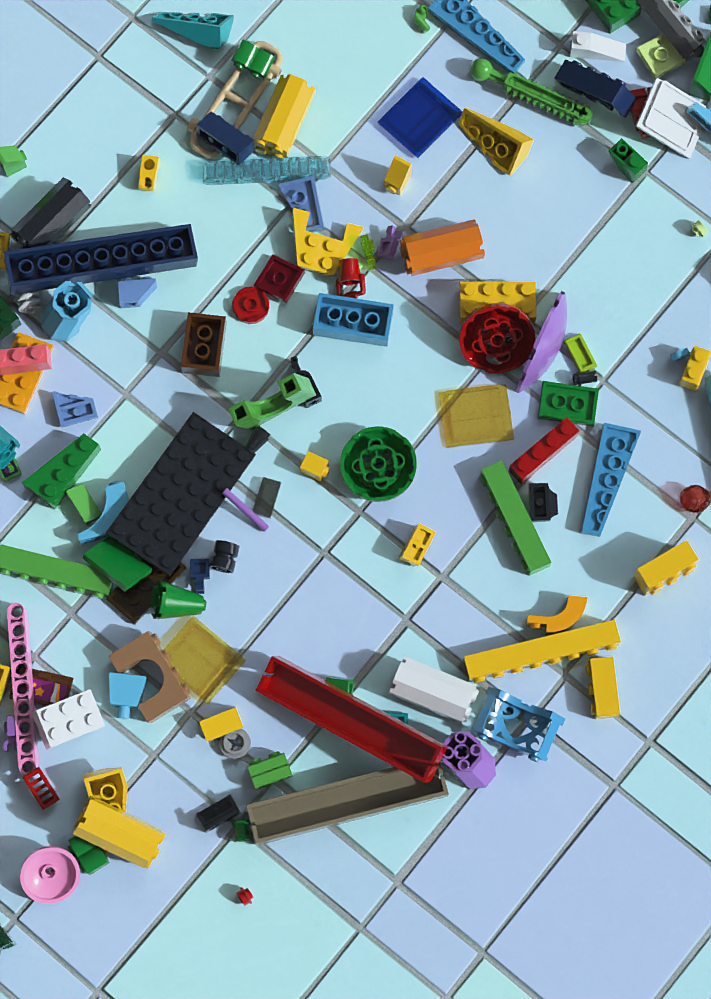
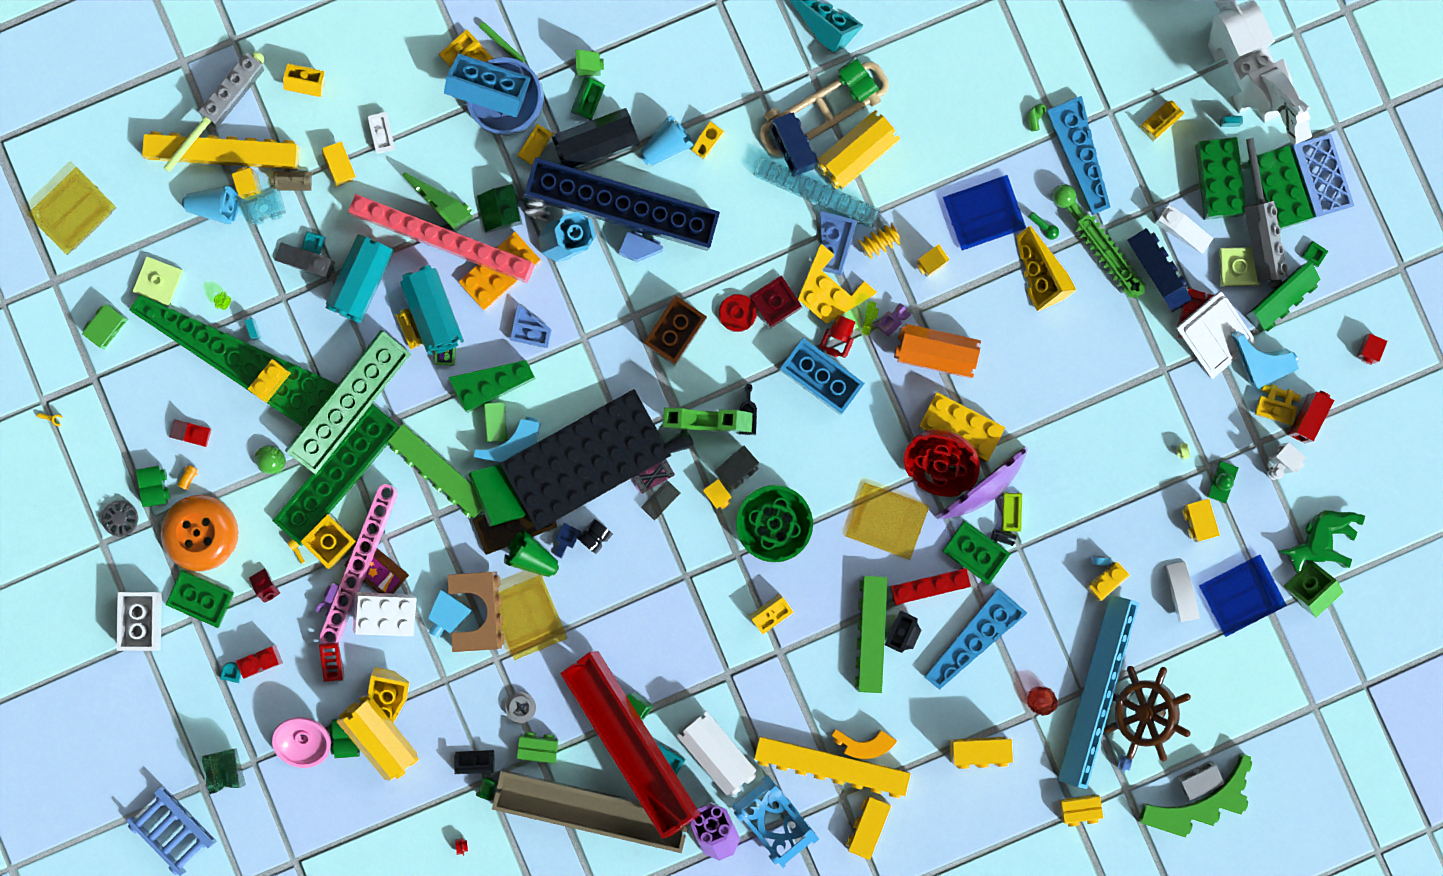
camera: 25 degrees right, 10 degrees up
yellow hinge [199,707,243,742] -> none
medium lavender bar [222,488,269,532] -> none
green slope [608,138,648,183] -> none
none -> green slope [571,77,606,120]
none -> tile [633,459,675,494]
none -> medium azure cone [640,115,694,166]
none -> pearl dark grey brick [715,445,759,489]
none -> yellow piece [857,222,900,260]
none -> green bar [1028,212,1059,240]

